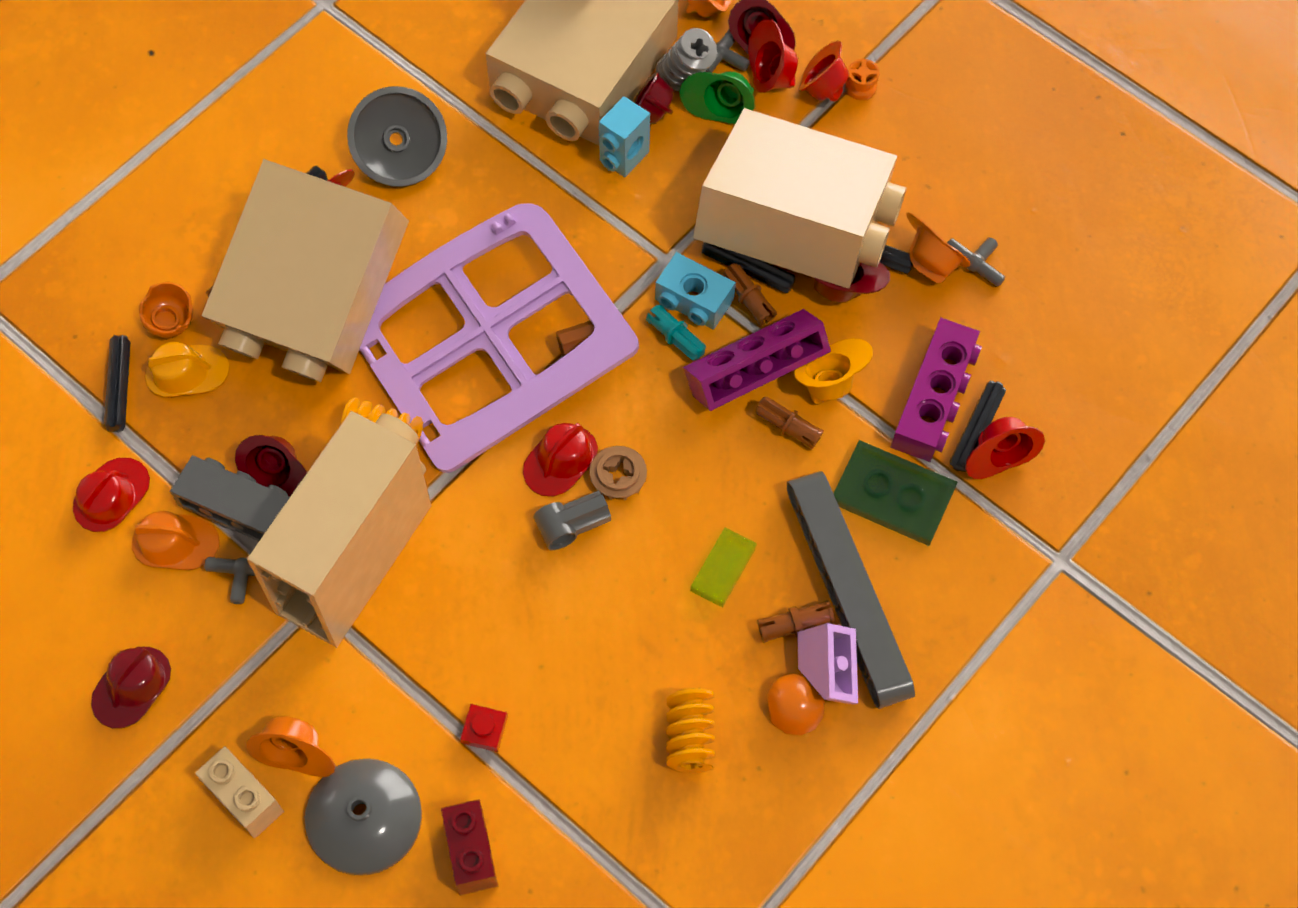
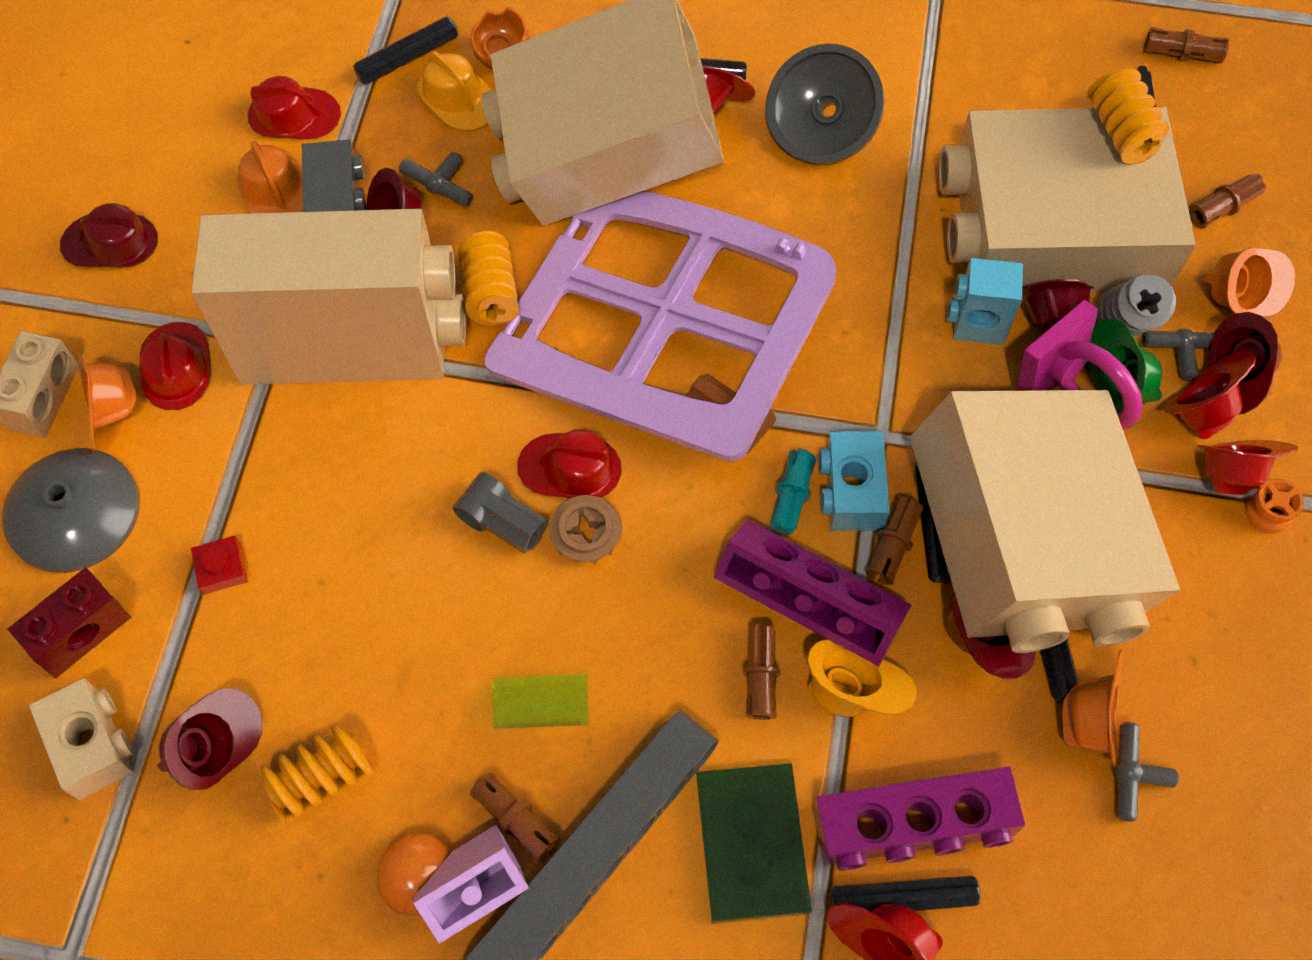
camera: 60 degrees right, 0 degrees up
none -> tan brick [29,678,134,800]
none -> red piece [139,322,210,410]
none -> dark red piece [157,688,262,790]
none -> dark grey piece [399,152,473,207]
none -> dark pink tile [1017,299,1142,430]

